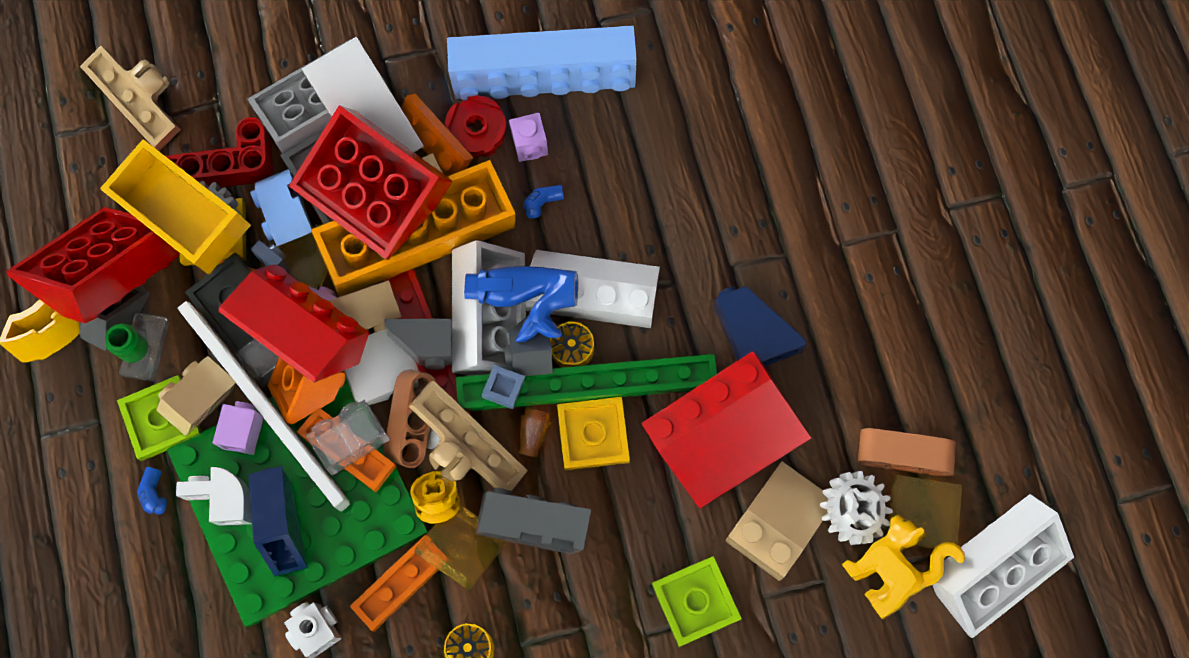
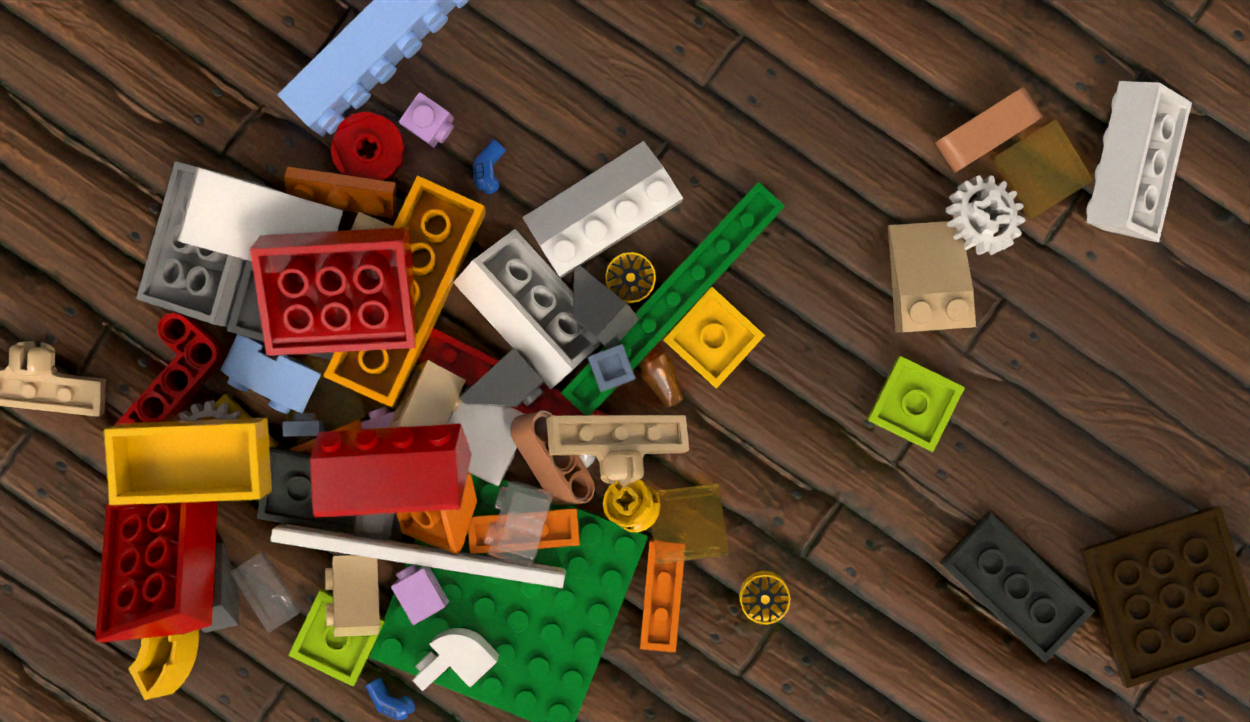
camera: 40 degrees left, 15 degrees up
green brick [105,323,149,363] -> none
dark blue slope [249,466,307,577] -> none
white brick [284,602,342,658] -> none
blue piece [464,266,579,342] -> none
dark grey wedge [475,488,591,555] -> none
red slope [641,351,812,509] -> none
dark blue slope [714,286,806,366] -> none
yellow animal [842,515,966,619] -> none

